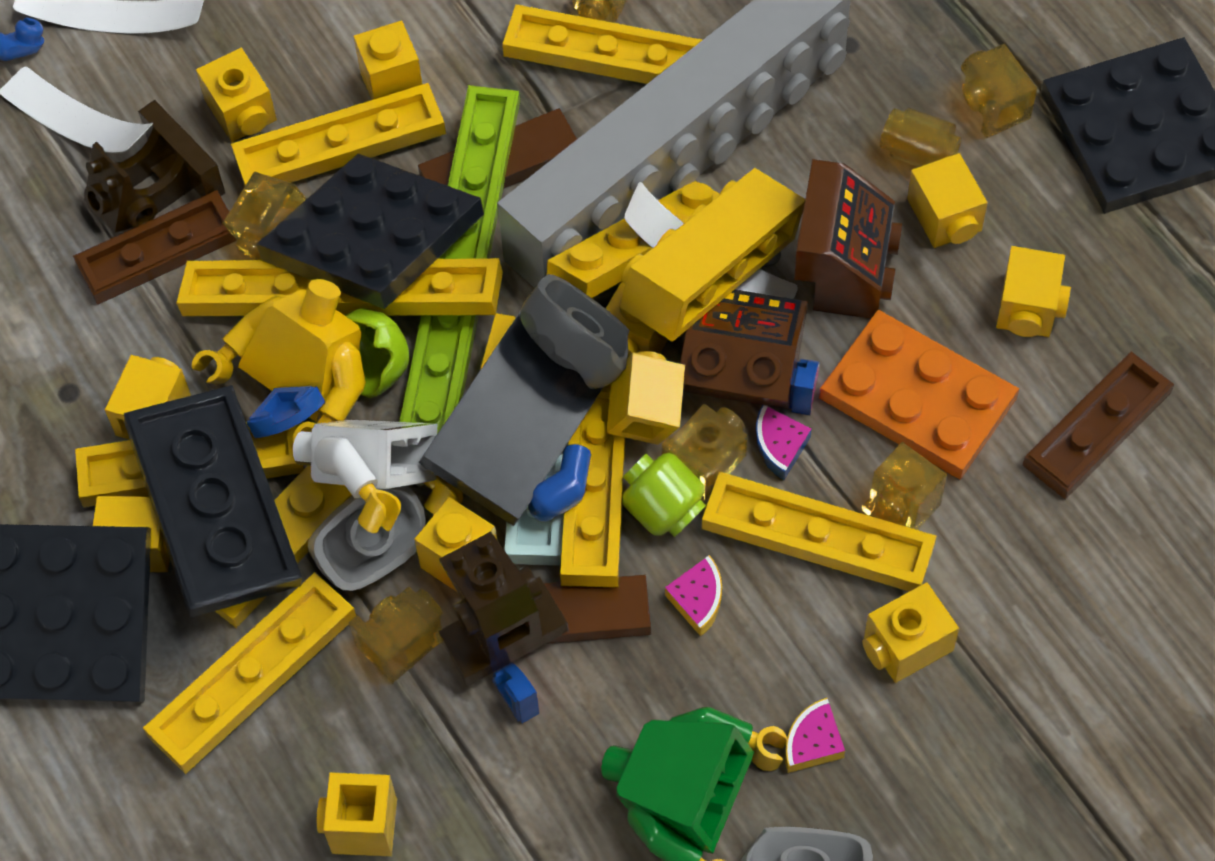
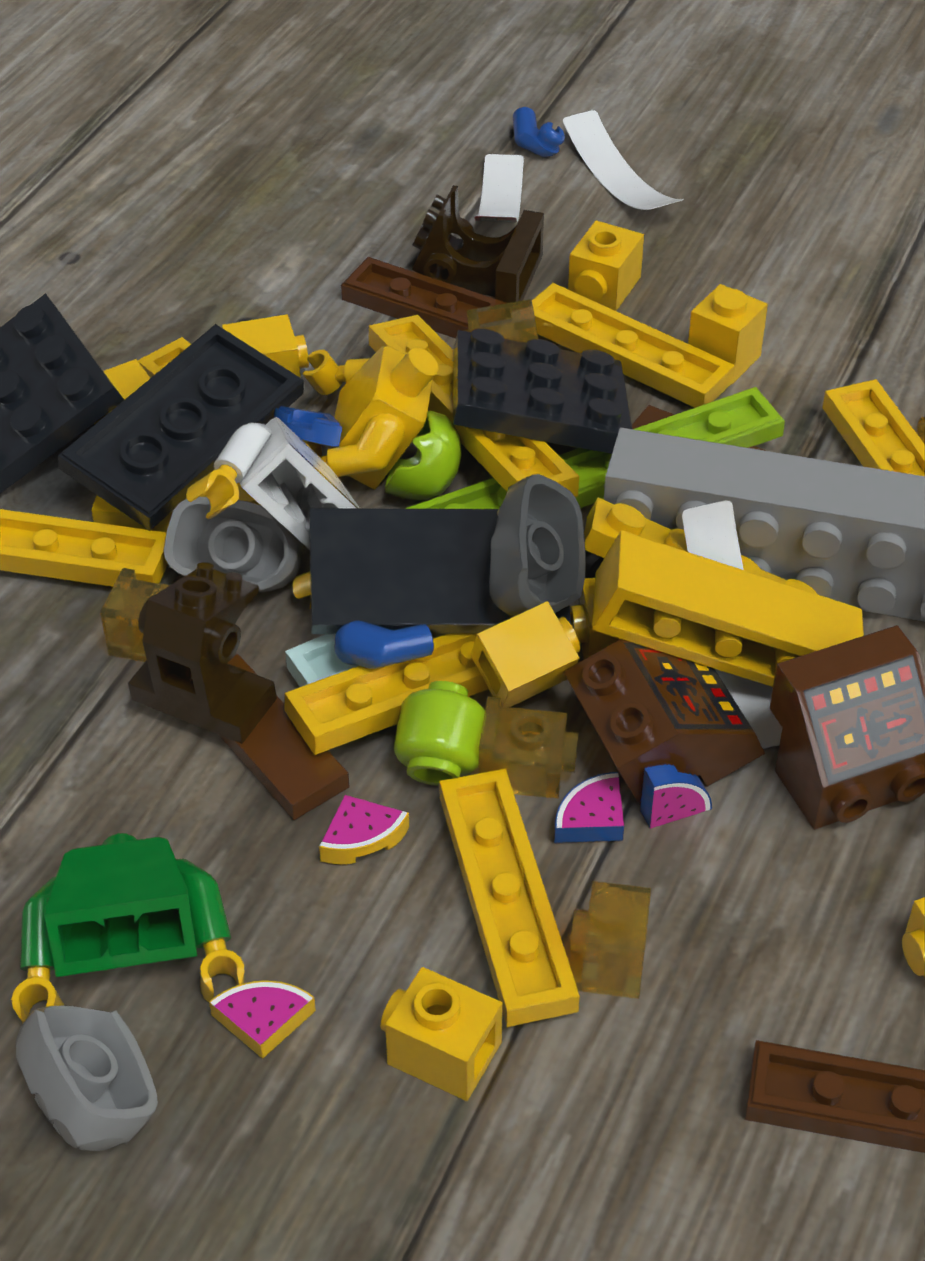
camera: 55 degrees right, 15 degrees down
yellow brick [414,497,497,592] -> none
blue tile [492,663,540,724] -> none
orange plate [819,309,1020,480] -> none

